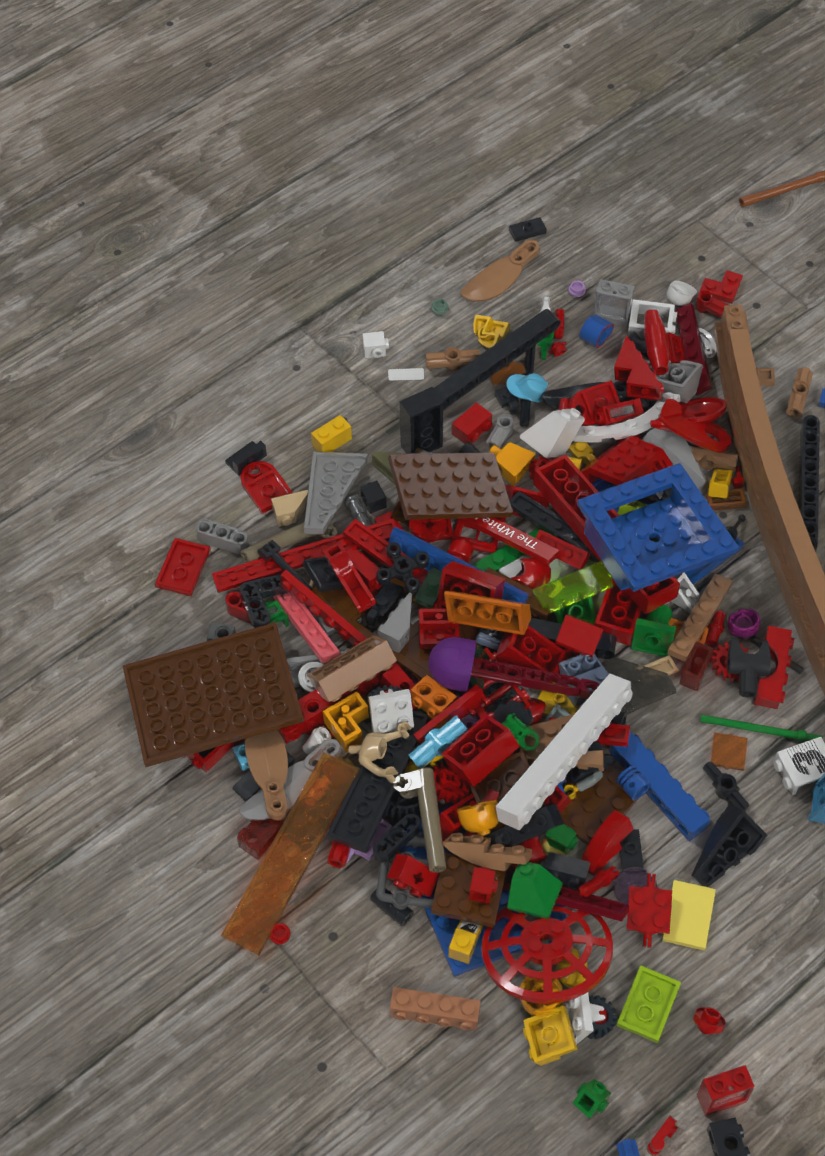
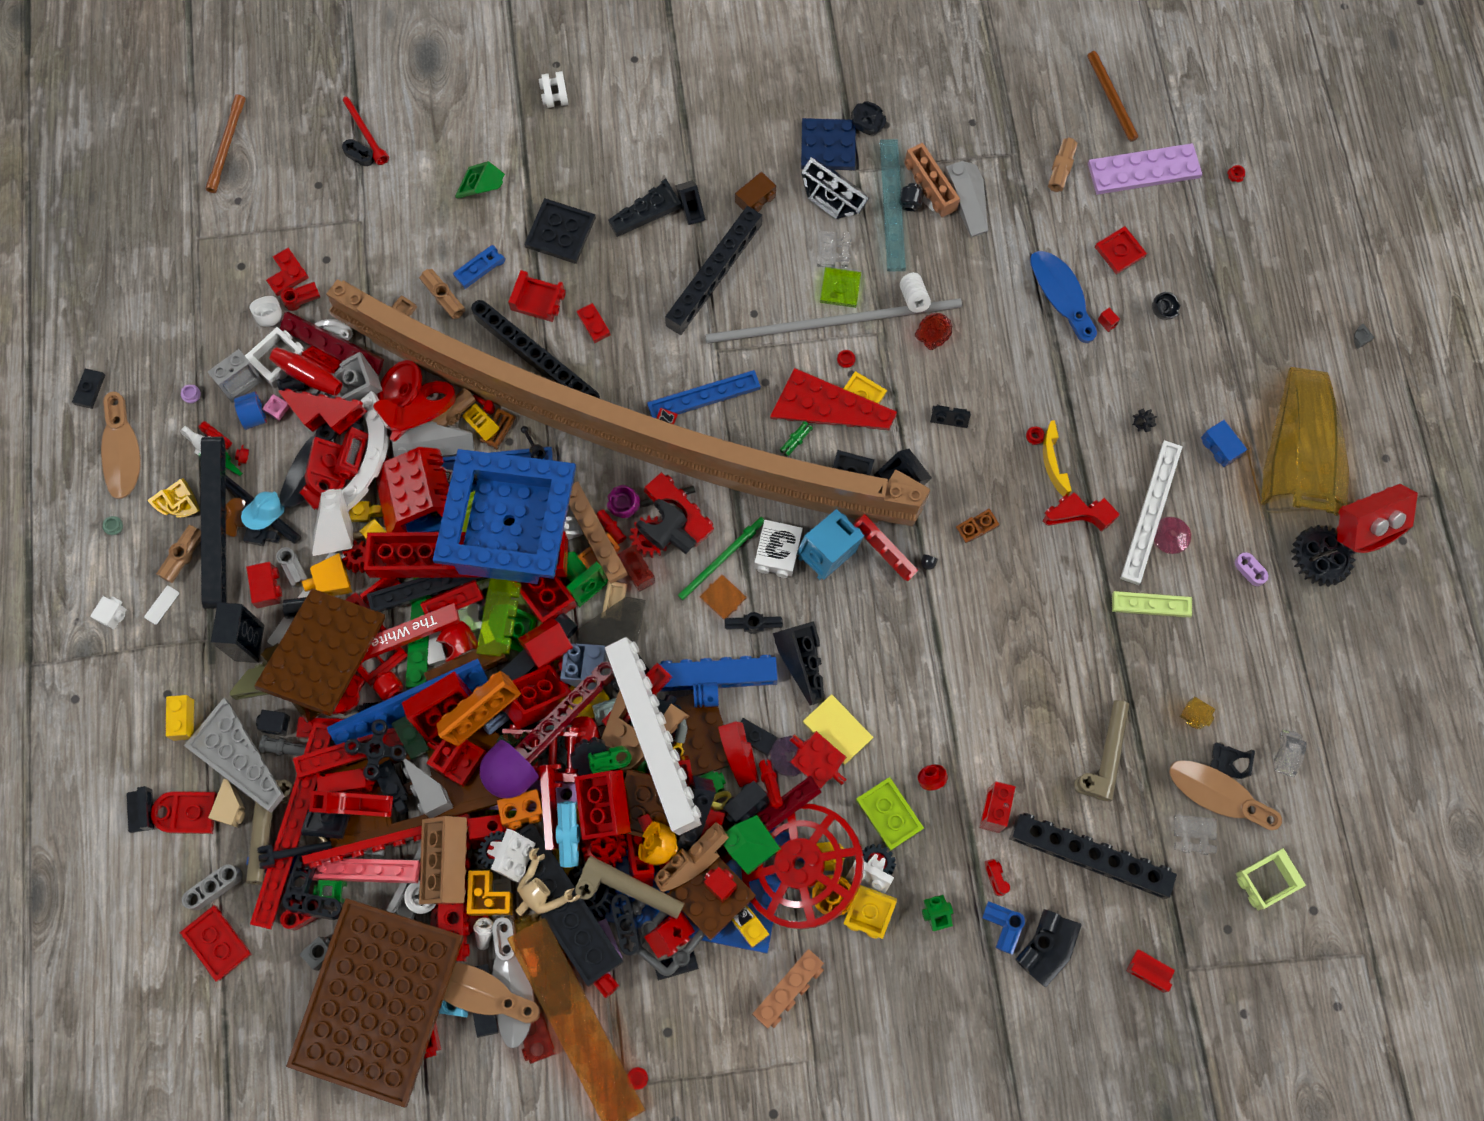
camera: 60 degrees left, 15 degrees up
none -> bright pink plate [262,394,290,421]

